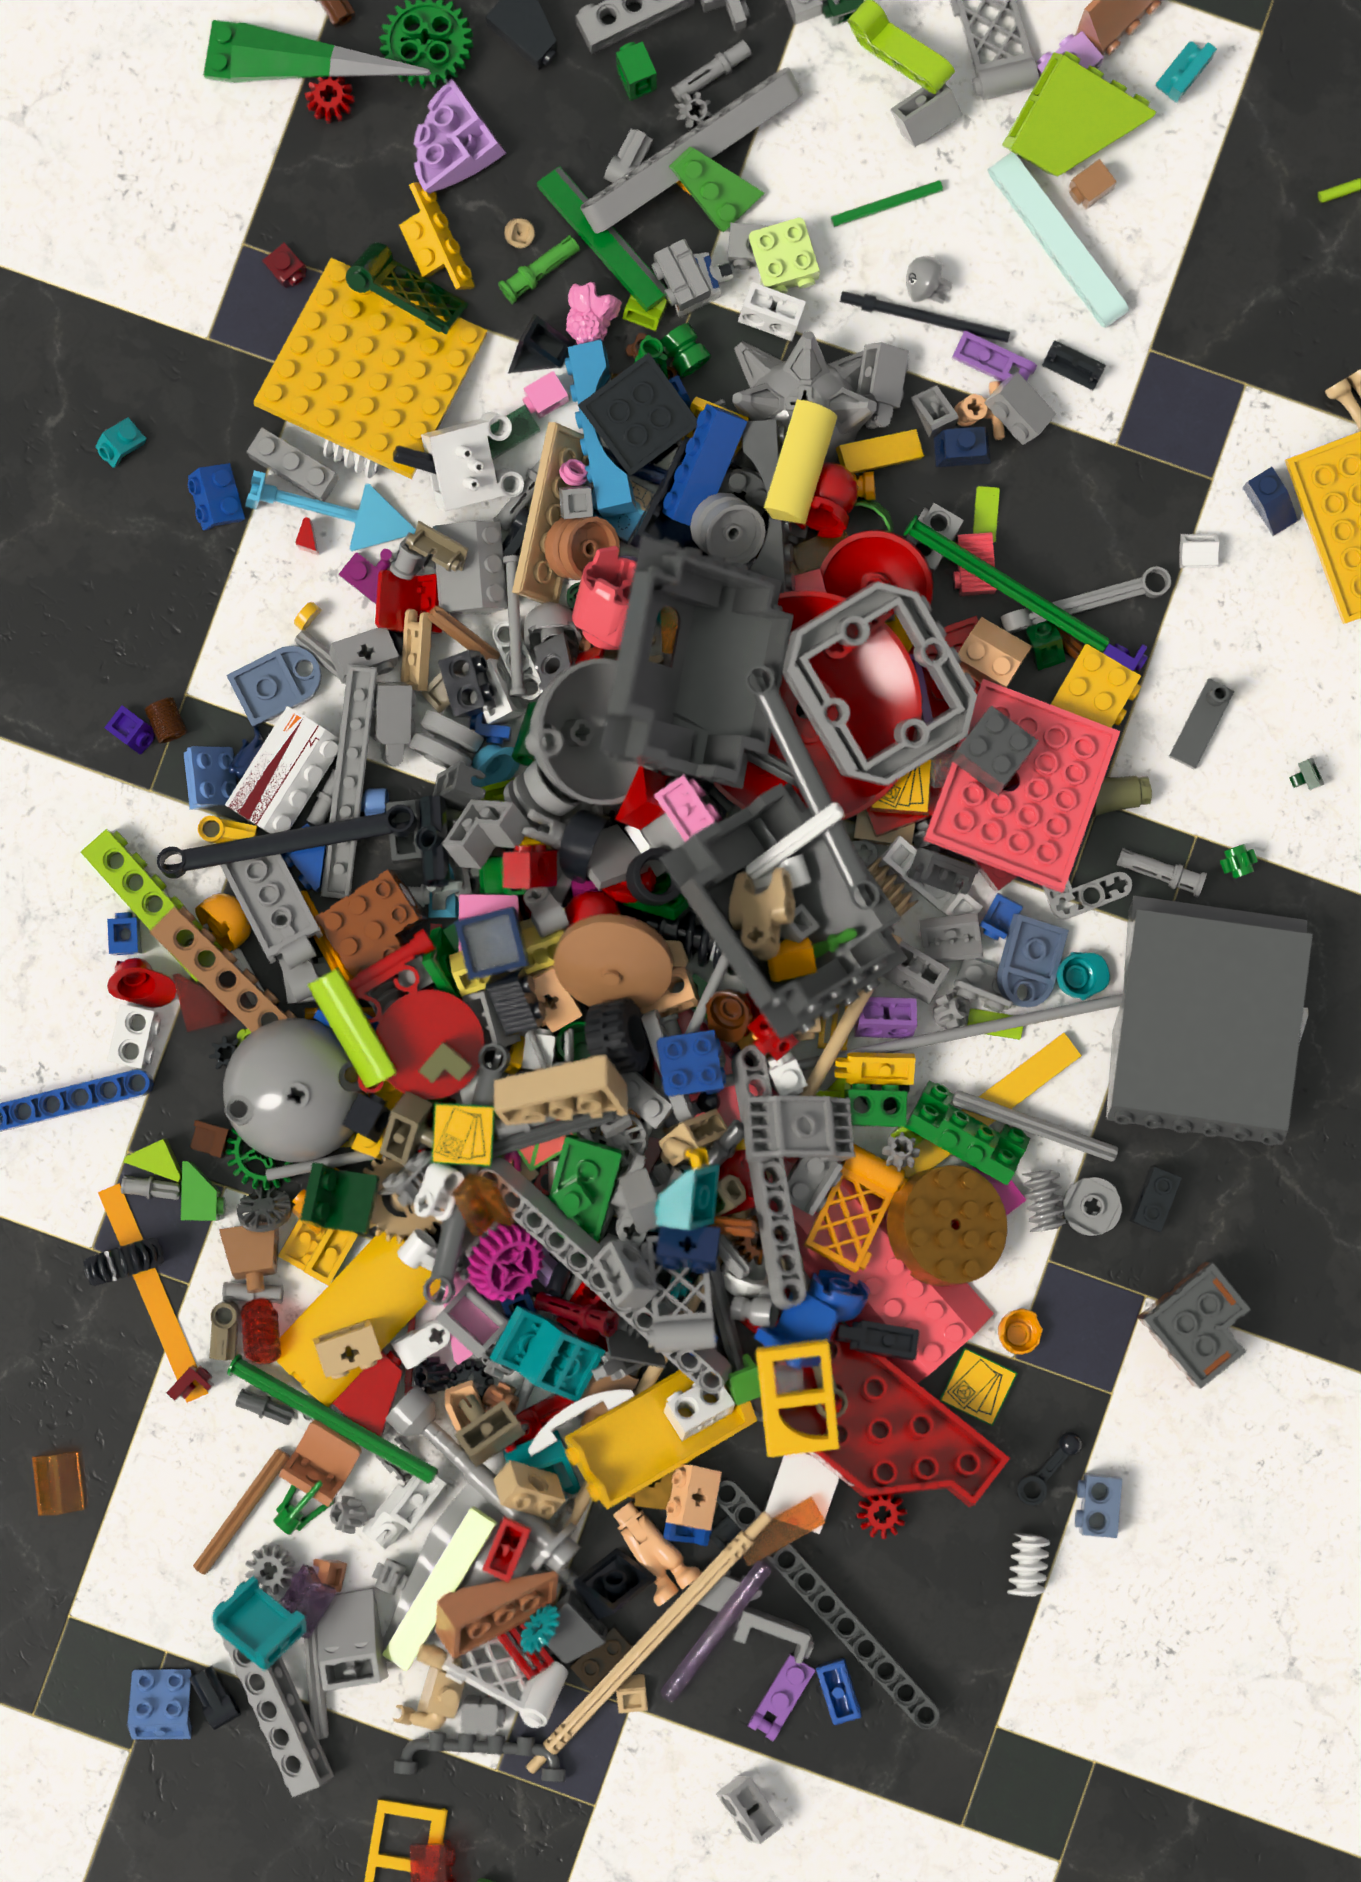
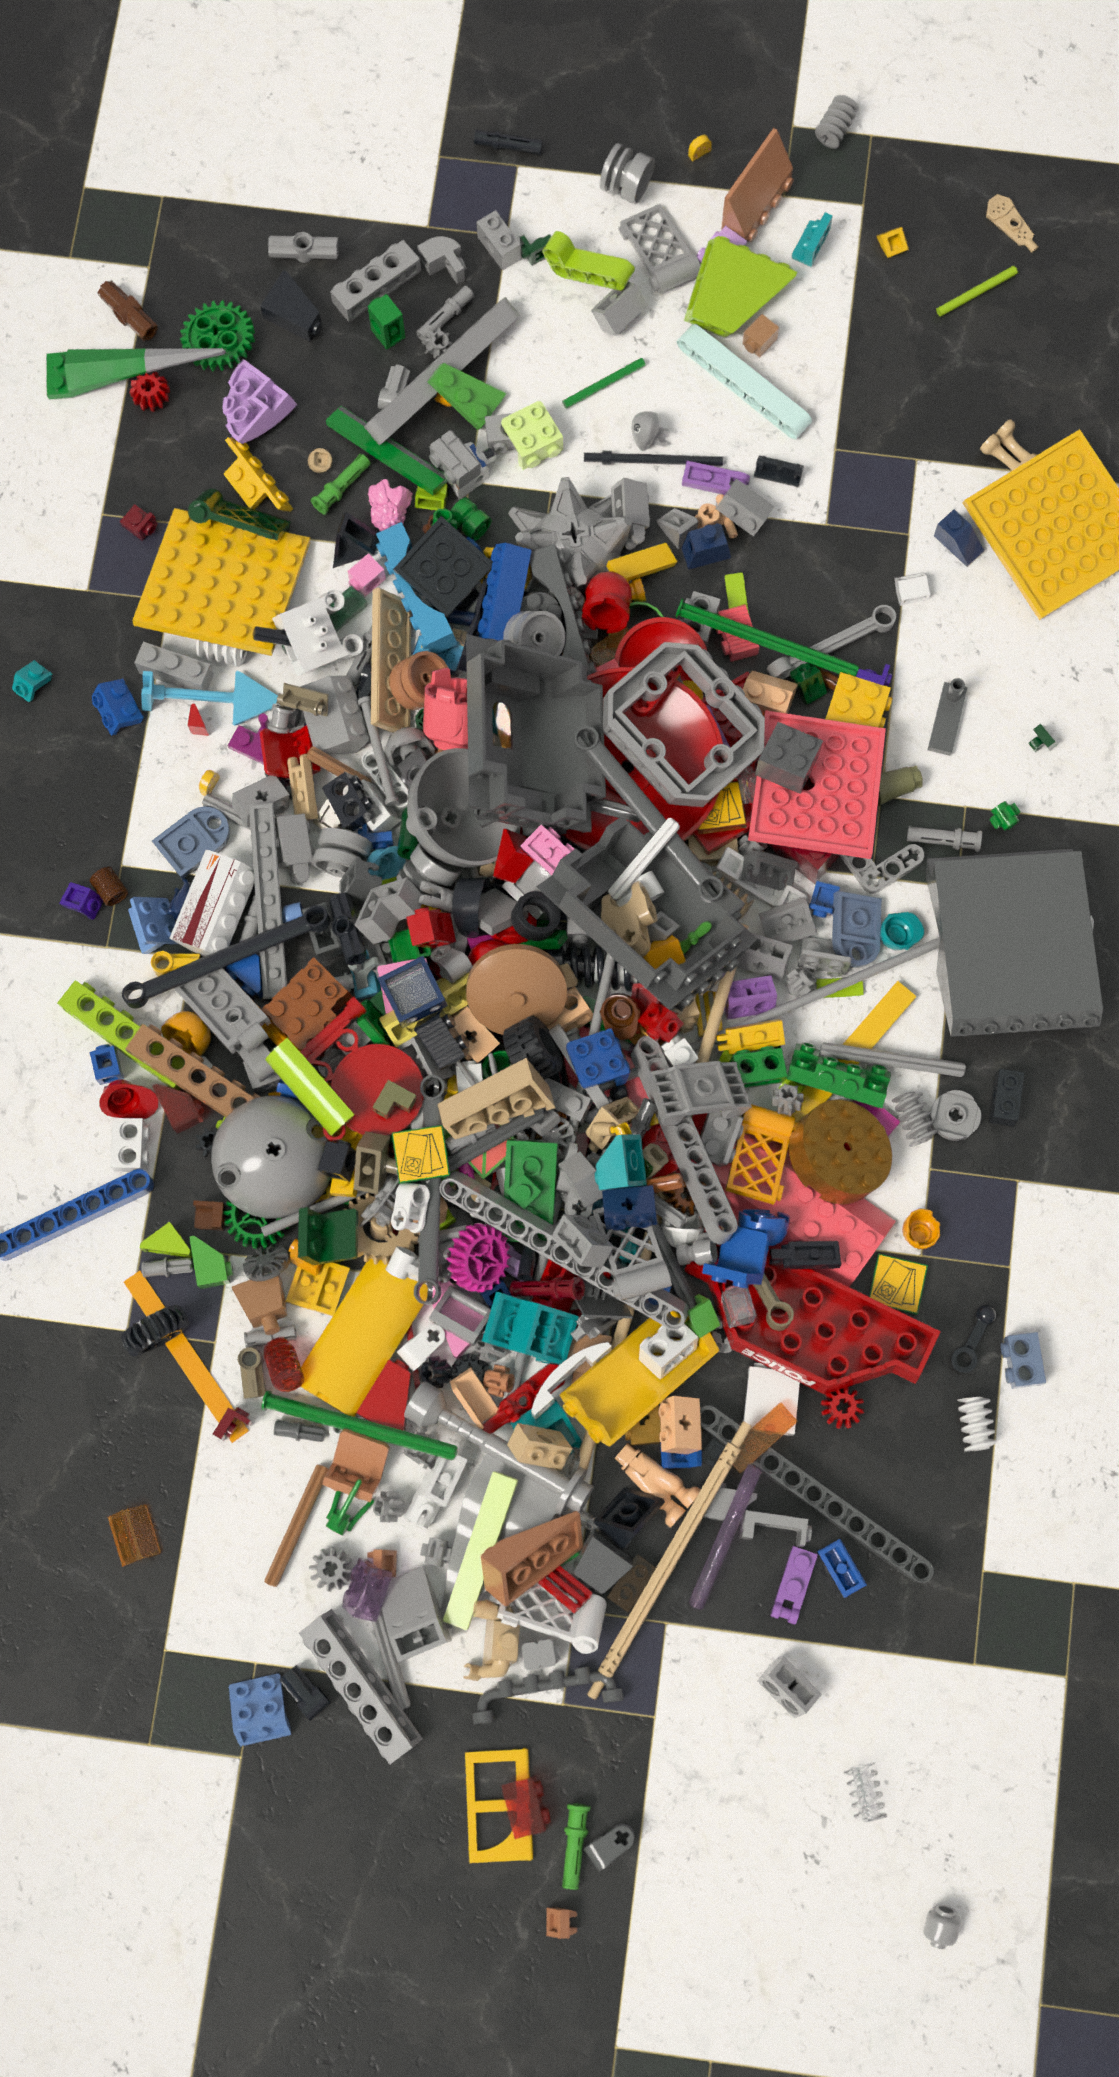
camera: 10 degrees left, 10 degrees down
teal panel [212,1576,307,1672] -> none
tan brick [313,1319,382,1379] -> none
clear orange panel [451,1173,515,1237] -> none
dark tan brick [454,1394,525,1468] -> none
red slope [482,1516,532,1583] -> none
teal gear [520,1604,560,1654] -> none
bright pink plate [559,459,588,486] -> none
light grey brick [559,485,593,519] -> none
tan slope [616,1674,648,1713] -> none
white brick [737,282,806,341] -> none
yellow window [756,1339,839,1457] -> none
light yellow brick [764,399,838,524] -> none
dark grey piece [1137,1262,1251,1389] -> none
none -> yellow slope [877,227,909,258]

